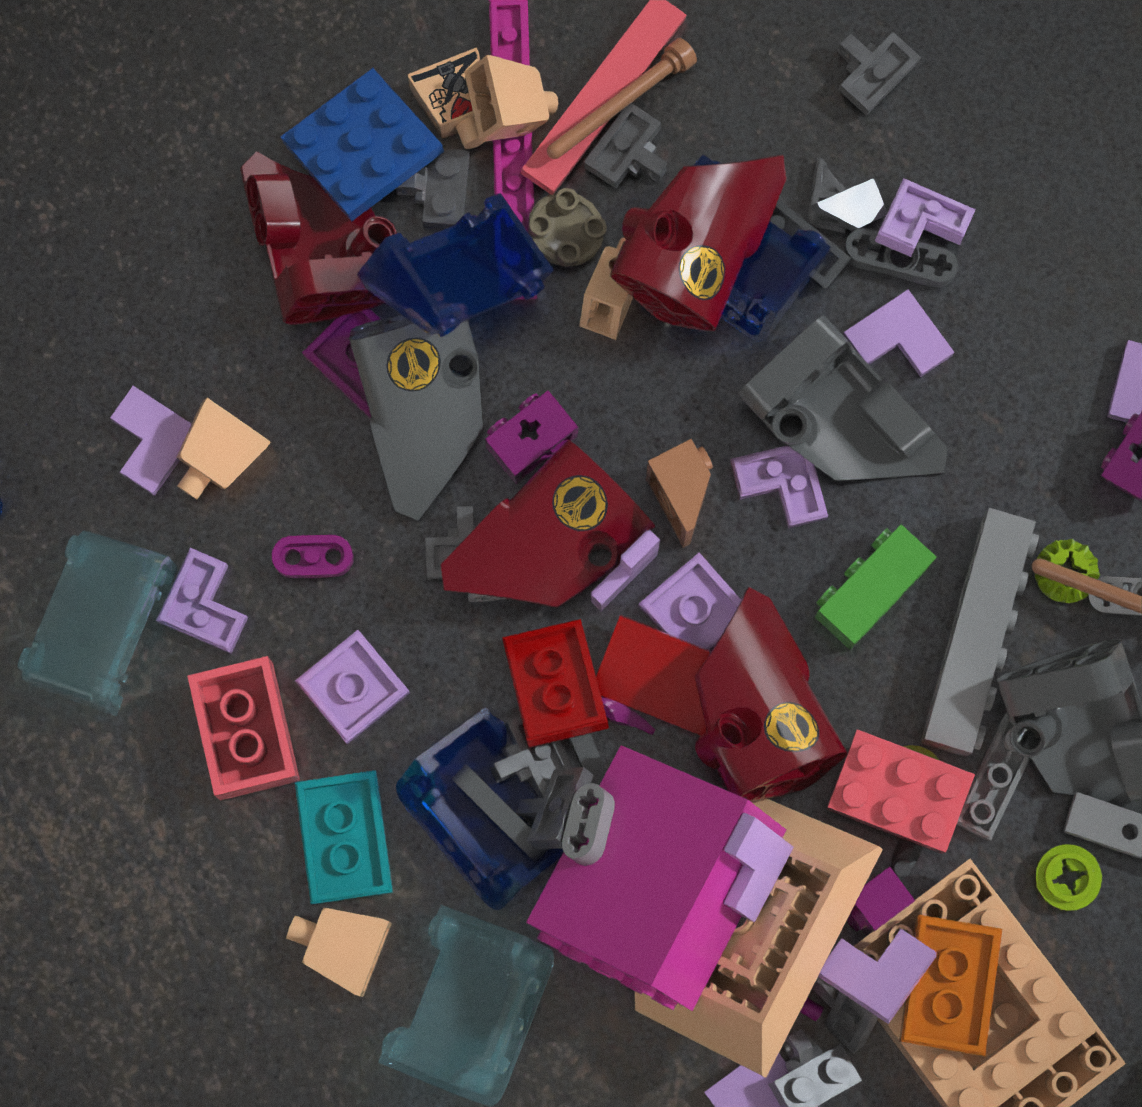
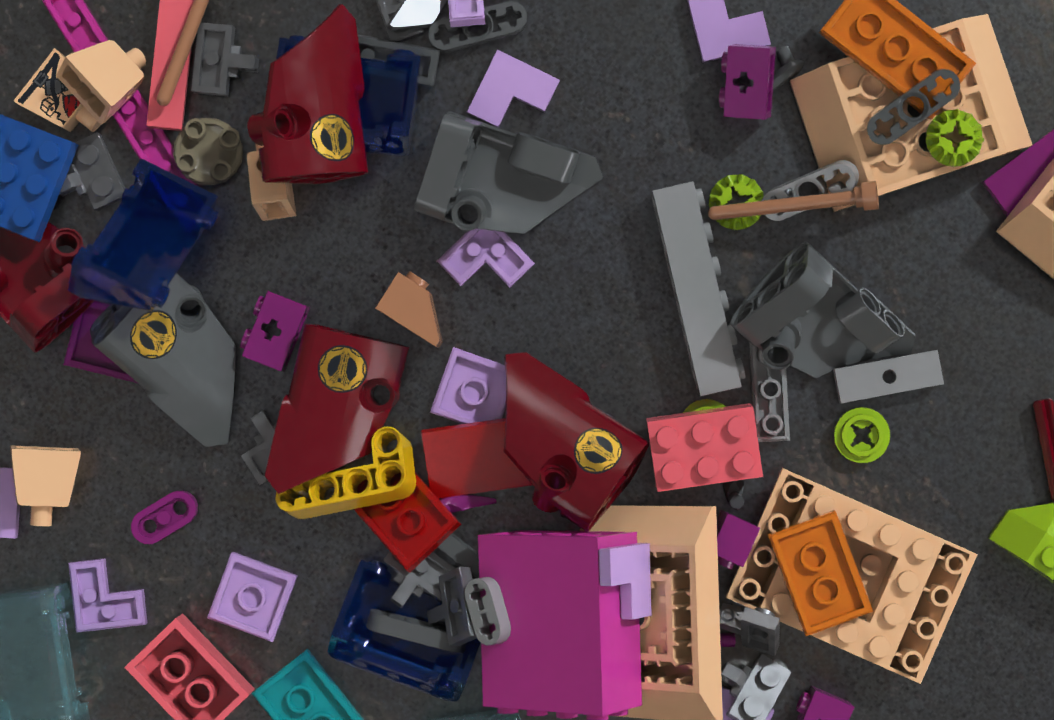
camera: 20 degrees left, 10 degrees up
lavender tile [591,530,660,611] -> none
bright green brick [815,524,937,650] -> none
lavender tile [818,929,937,1024] -> none
none -> yellow beam [275,427,416,519]

